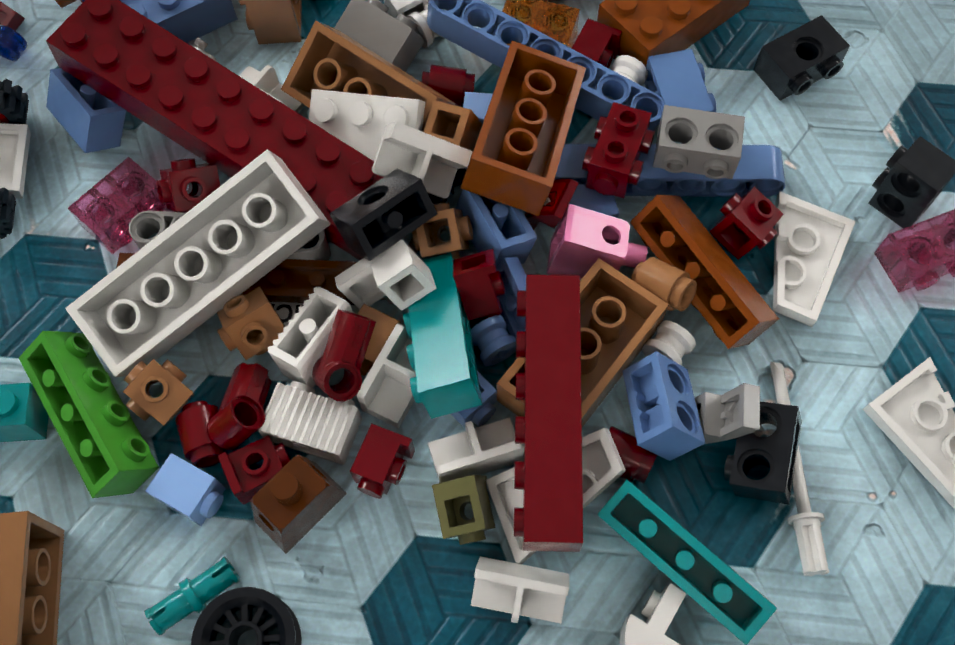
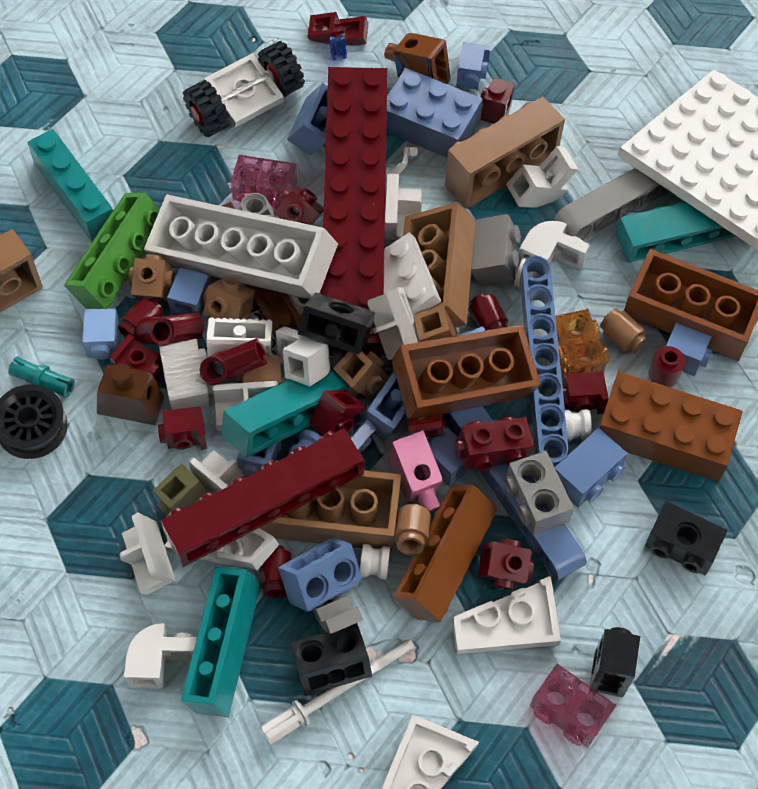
camera: 55 degrees right, 5 degrees down
none -> medium blue brick [167,267,210,317]

